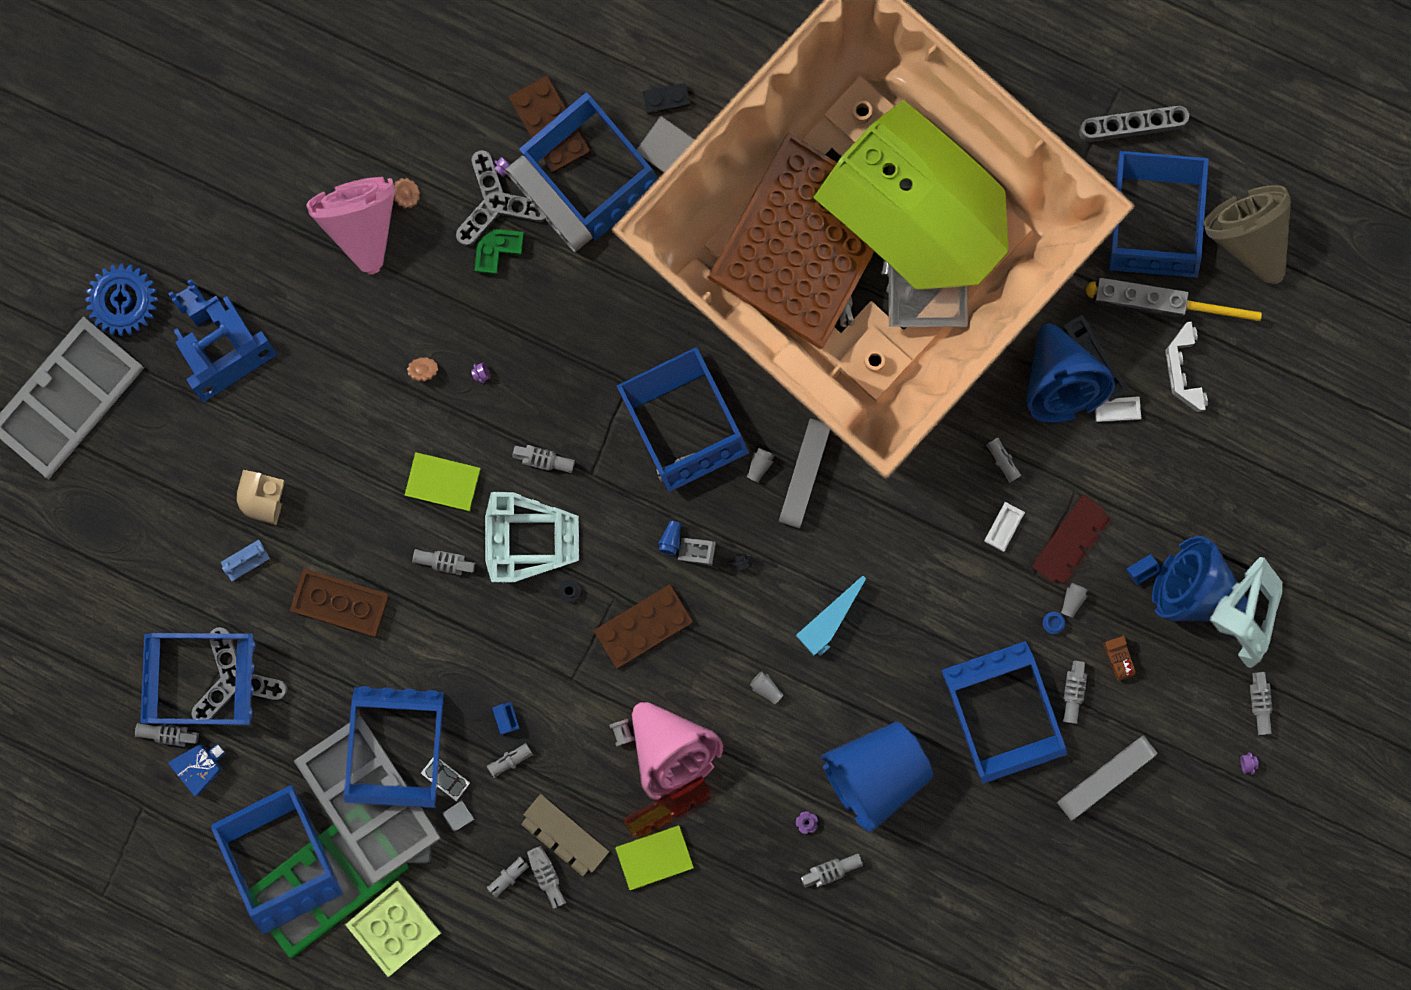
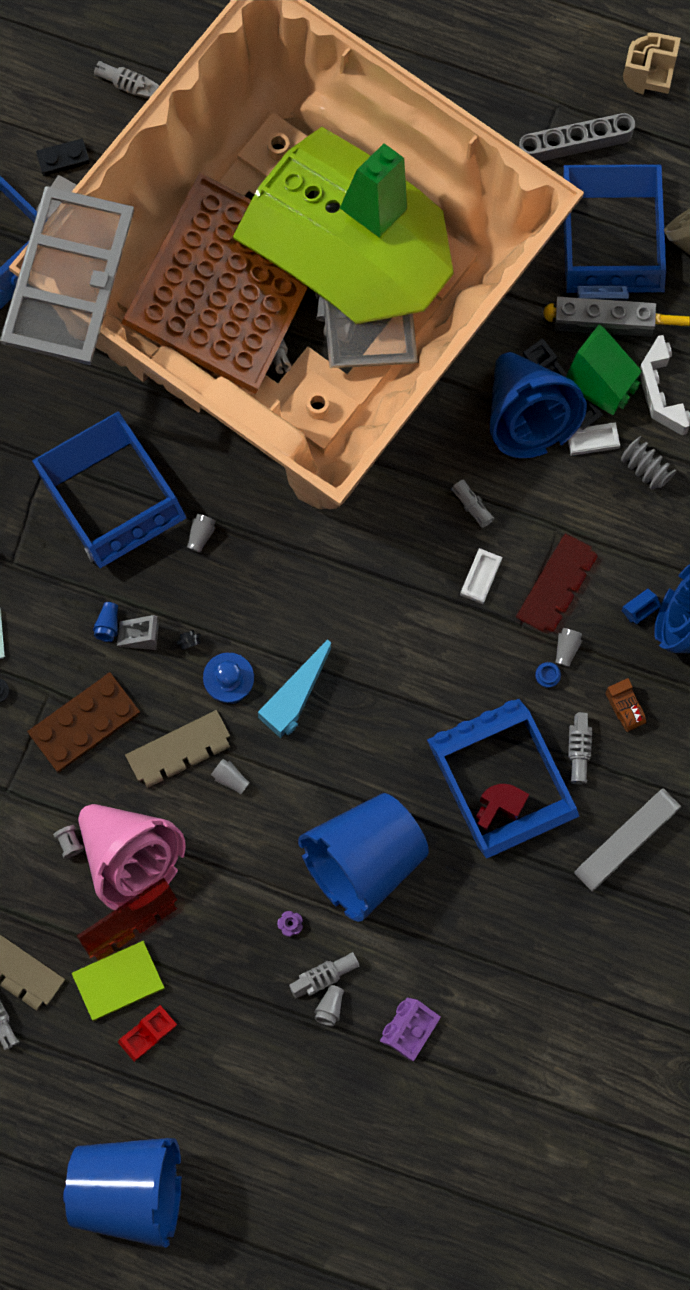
camera: 15 degrees left, 10 degrees down
light grey beam [779,418,830,529] -> none
none -> door [0,187,134,365]
none -> light grey hinge [94,61,159,99]
none -> red slope [118,1005,177,1062]
none -> dark tan windscreen [125,710,230,788]
none -> blue plate [203,653,254,704]
none -> light grey cone [314,985,344,1026]
none -> green slope [340,143,407,237]
none -> medium lavender bracket [380,998,441,1061]
none -> dark red brick [475,784,529,833]
none -> green slope [566,325,642,415]
none -> medium blue slope [577,286,629,301]
none -> light grey piece [621,436,677,490]
none -> tan brick [623,33,681,94]

